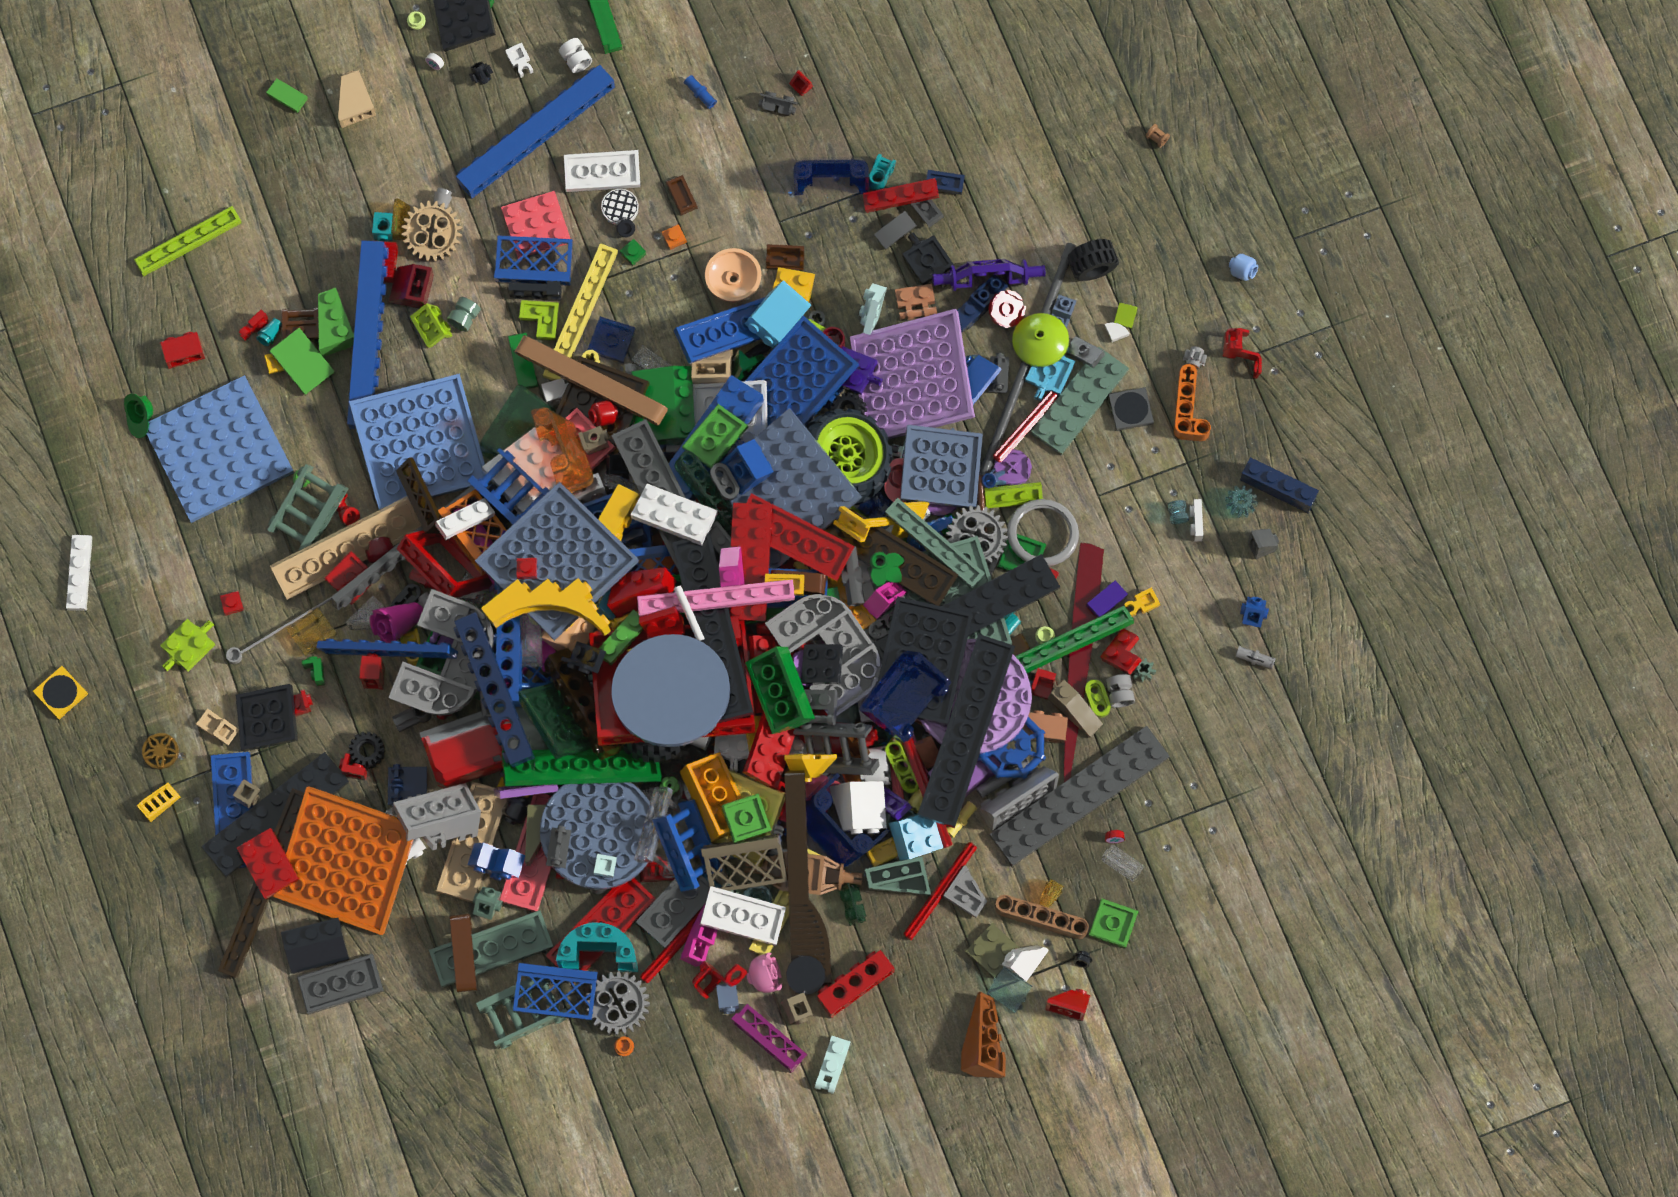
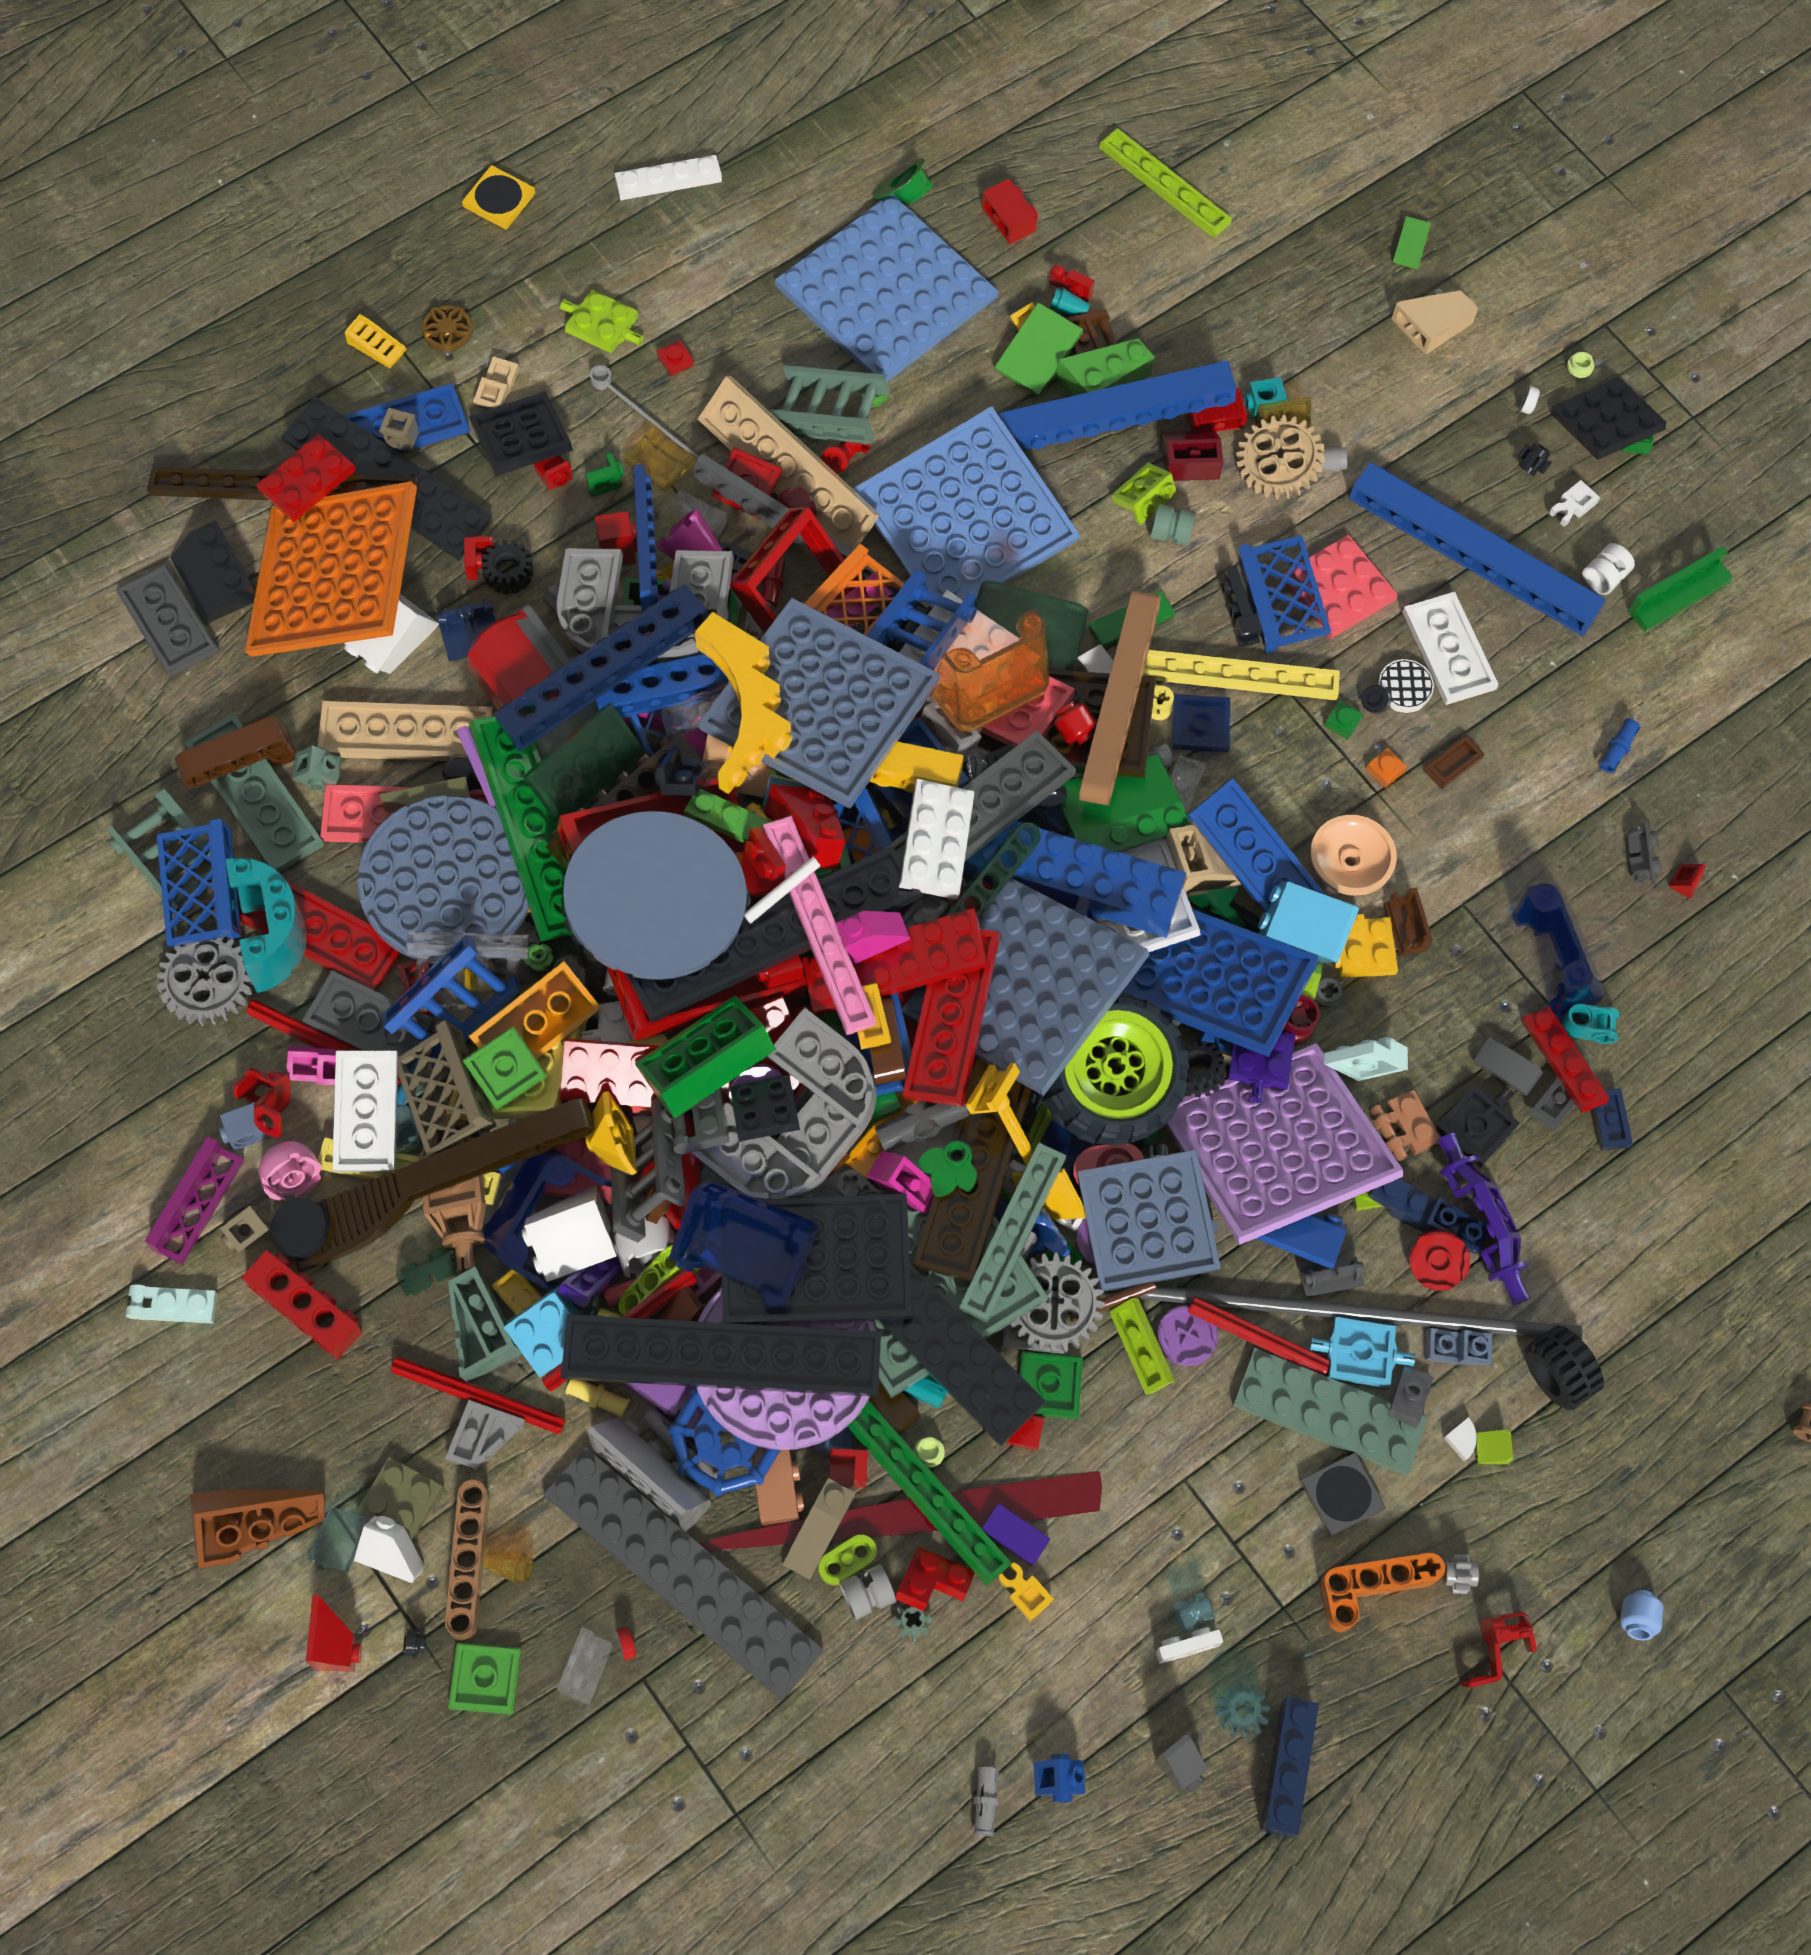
camera: 70 degrees right, 5 degrees down
light grey piece [392,783,481,850] -> none
dark brown fence [396,457,442,534] -> none
white plate [435,498,495,540] -> none
blue brick [467,842,526,881] -> none
red plate [516,558,537,579] -> none
lime plate [519,300,559,340] -> none
dark grey hinge [546,826,571,869] -> none
dark tan brick [578,426,610,455] -> none
light aqua plate [594,854,617,878] -> none
orange plate [614,1036,634,1057] -> none
bright green tile [682,404,748,469] -> none
dark grey plate [710,463,739,500] -> none
blue slope [721,439,774,495] -> none
piece [982,468,1007,488] -> none
light grey wedge [1007,499,1079,566] -> none
lime dish [1012,313,1069,367] -> none

